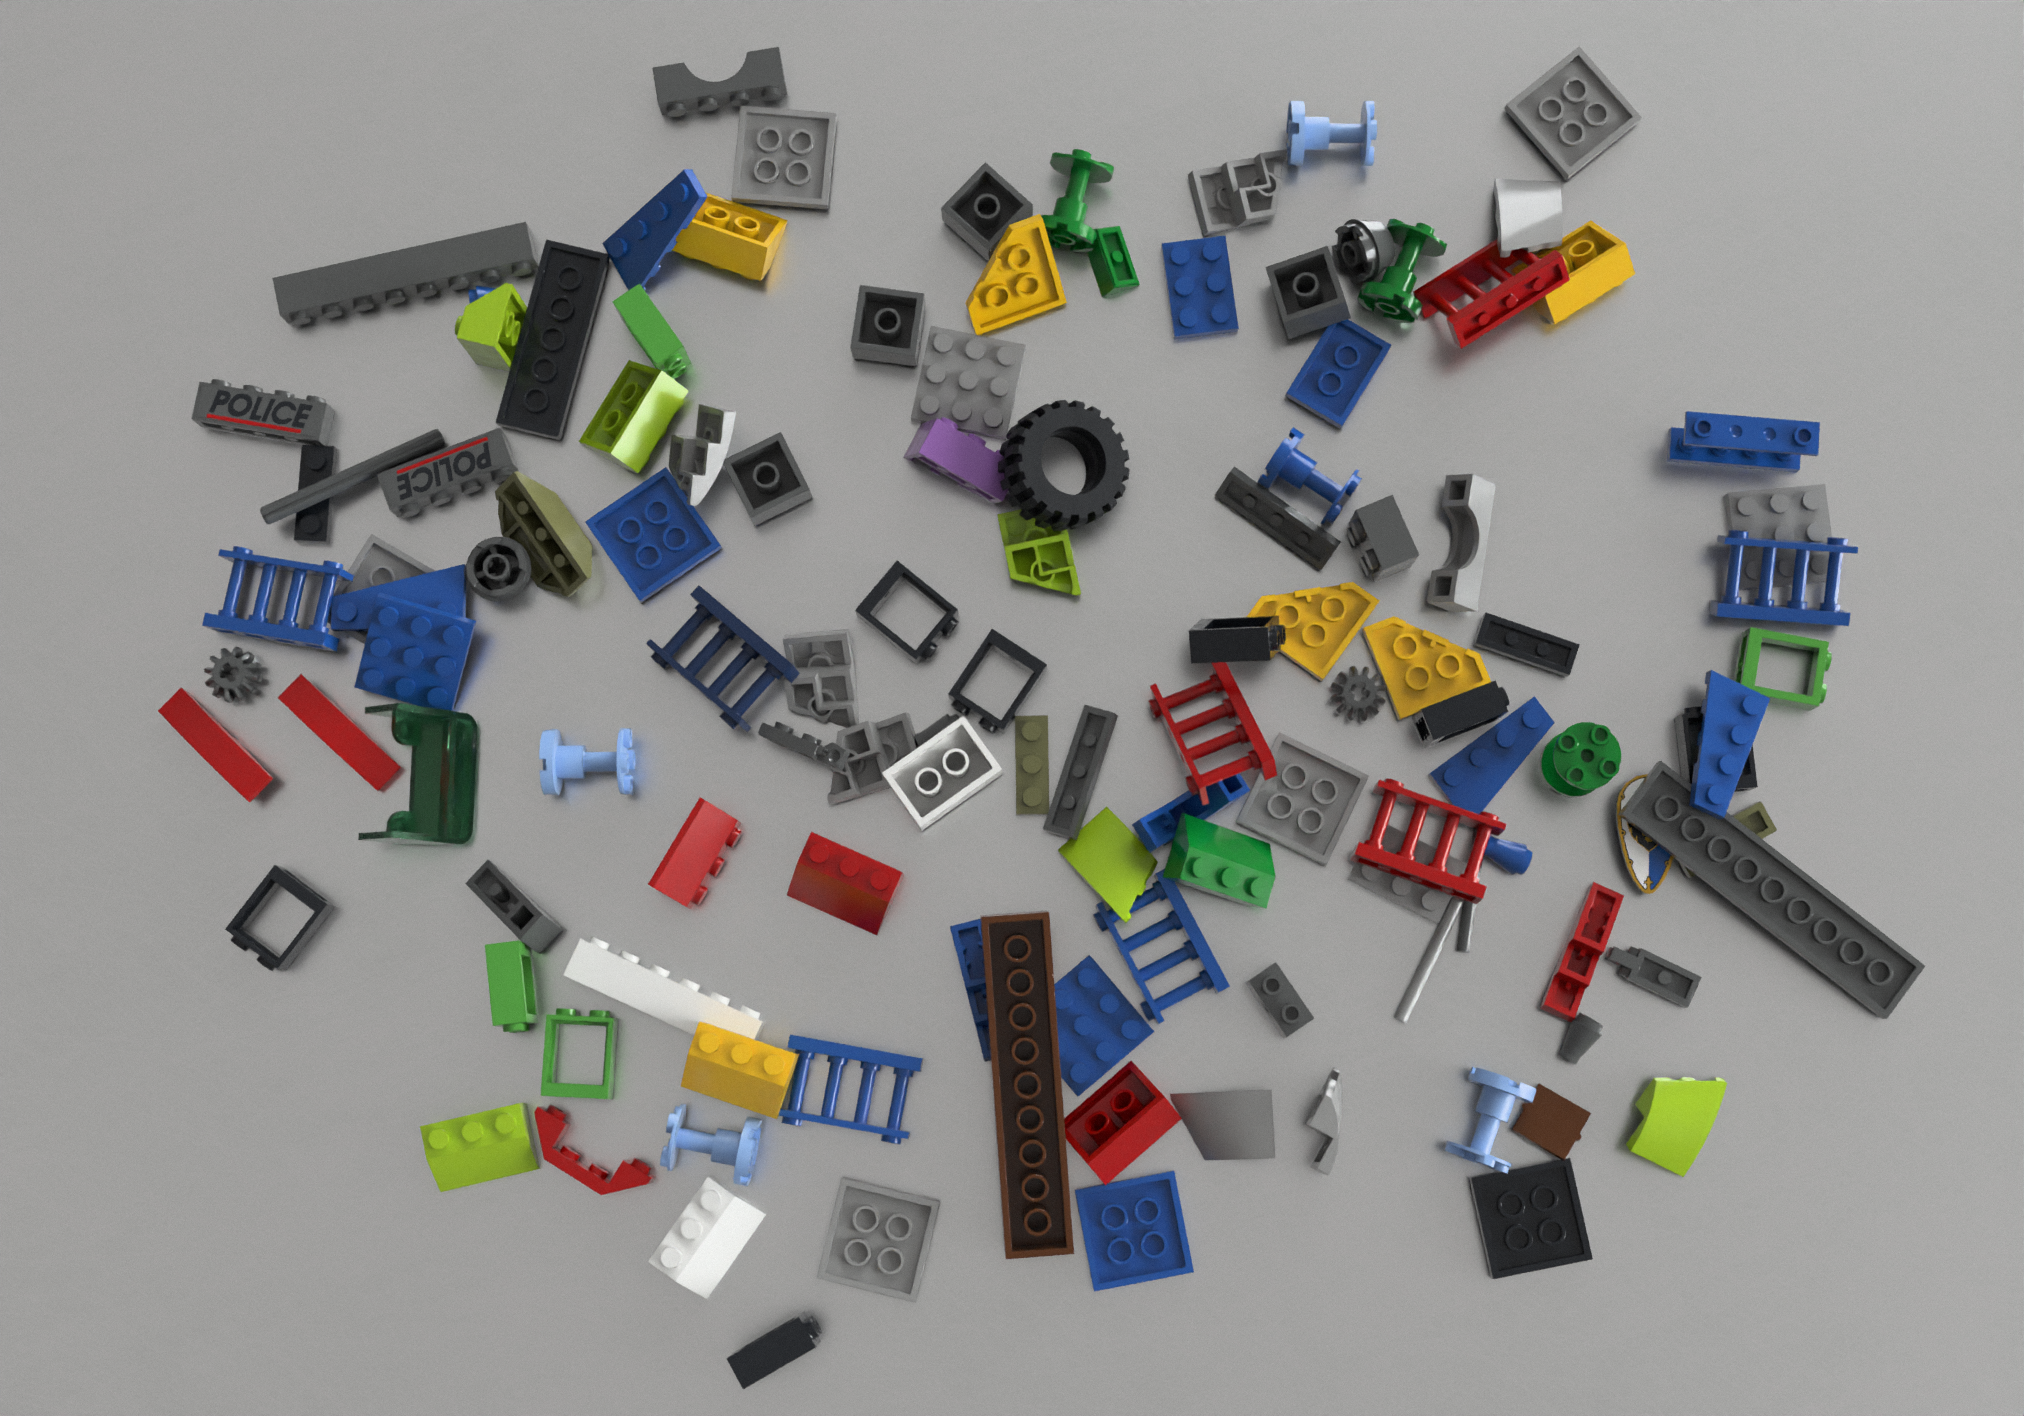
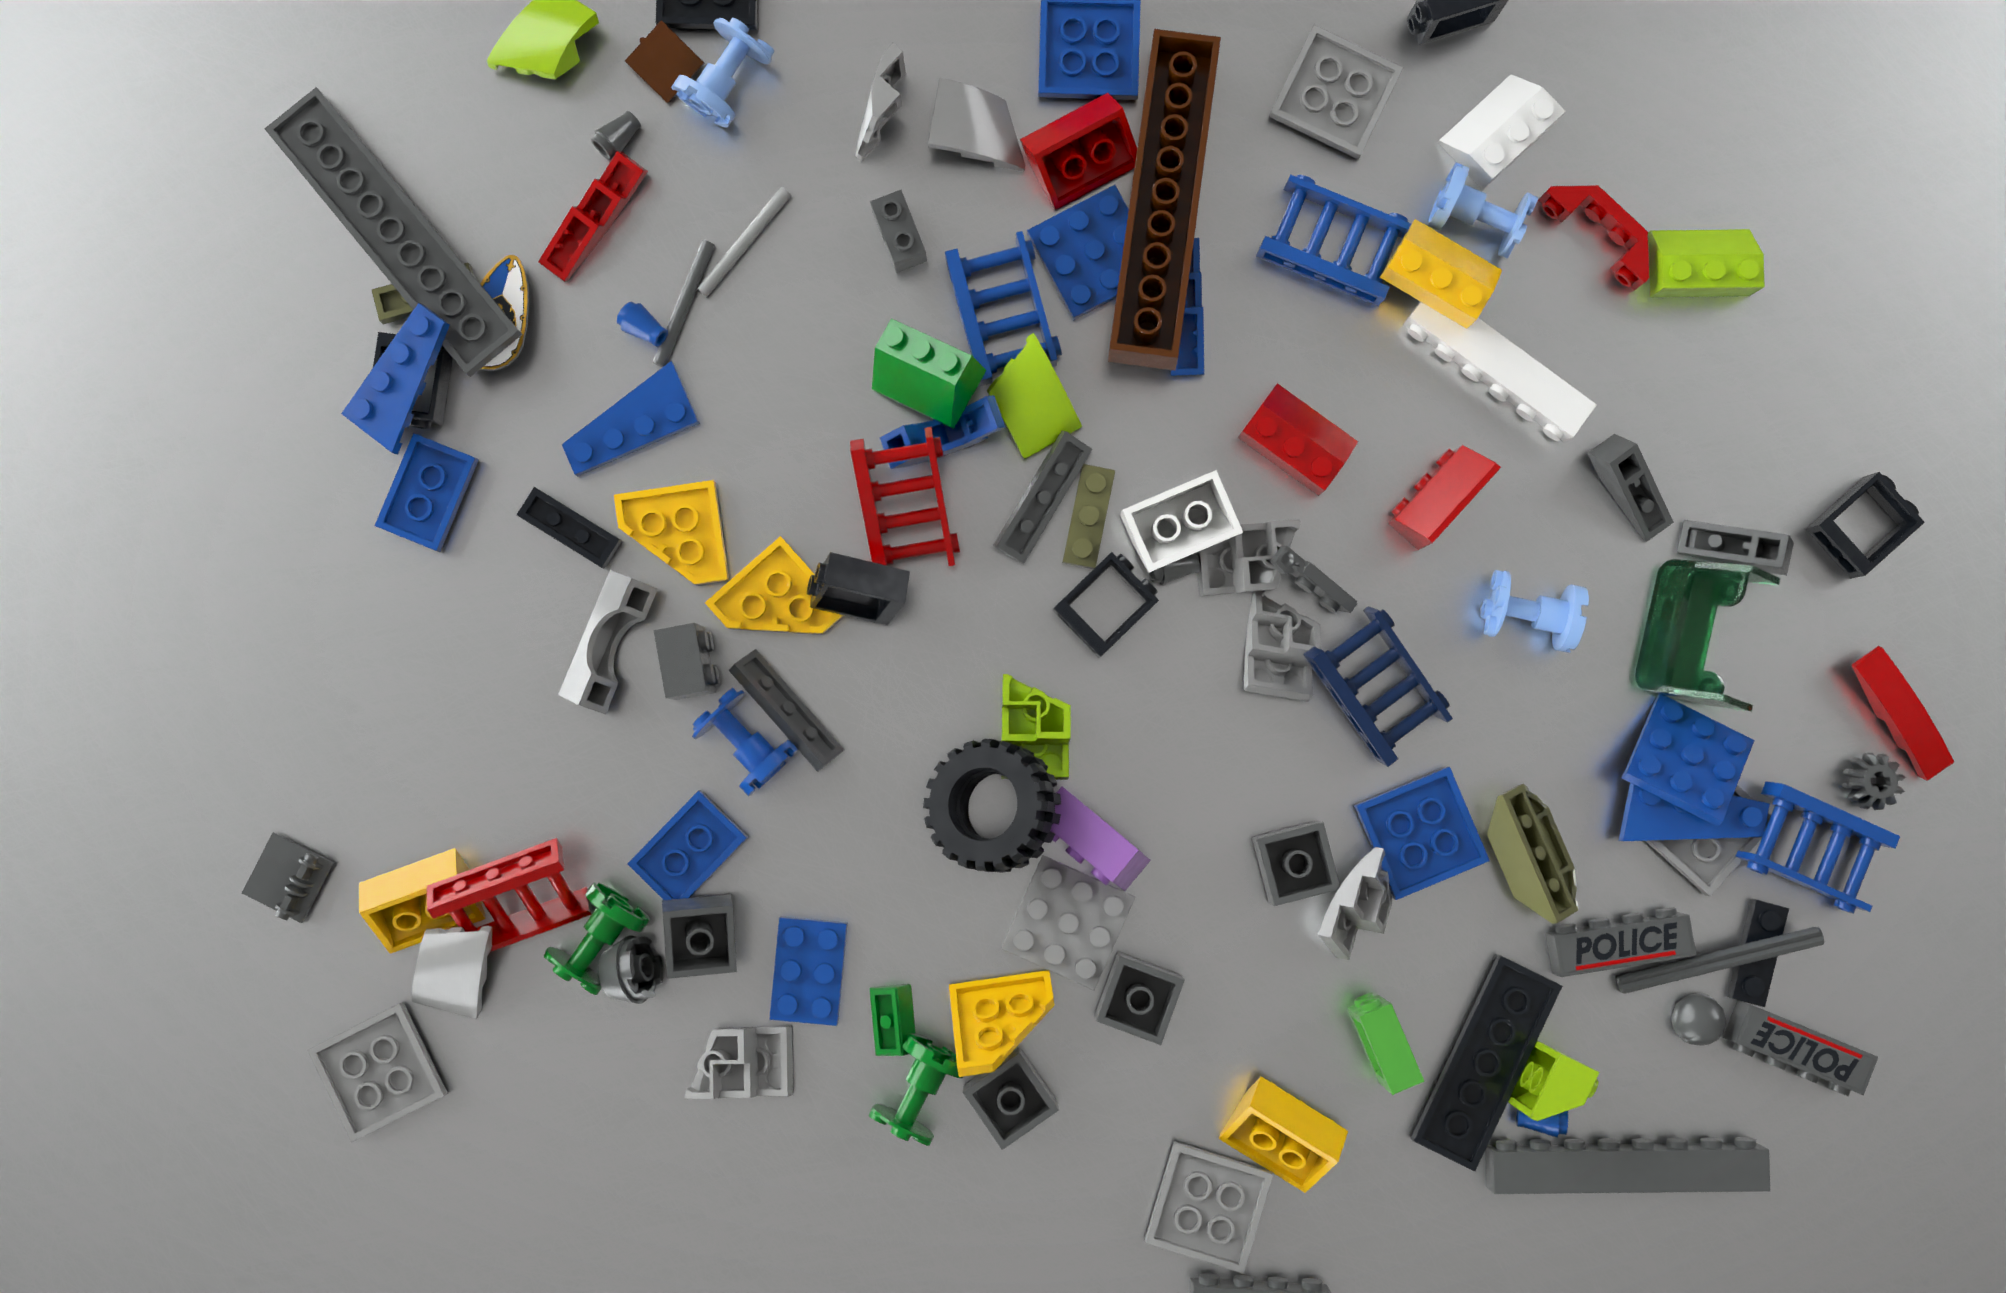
camera: 170 degrees left, 5 degrees up
red slope [278,674,401,791] -> none
dark grey cone [466,537,531,601] -> none
bright green window [485,940,538,1033] -> none
bright green window [541,1008,618,1099] -> none
lime slope [578,360,689,473] -> none
blue wing [602,169,707,291] -> none
black window [855,560,959,665] -> none
light grey plate [1236,732,1369,866] -> none
light blue piece [1286,101,1377,166] -> none
dark grey gear [1330,666,1386,722] -> none
light grey plate [1347,825,1467,924] -> none
red fence [1350,779,1507,904] -> none
black window [1412,680,1509,748] -> none
green piece [1539,722,1621,798] -> none
dark grey hinge [1605,946,1702,1008] -> none
blue fence [1667,411,1820,473] -> none
blue fence [1709,530,1858,626] -> none
light grey plate [1725,484,1832,591] -> none
bright green window [1734,627,1832,711] -> none
none -> dark grey hinge [242,832,334,923]
none -> blue plate [374,433,479,552]
none -> dark grey hair [1671,994,1726,1046]
none -> dark grey slope [1677,520,1794,576]

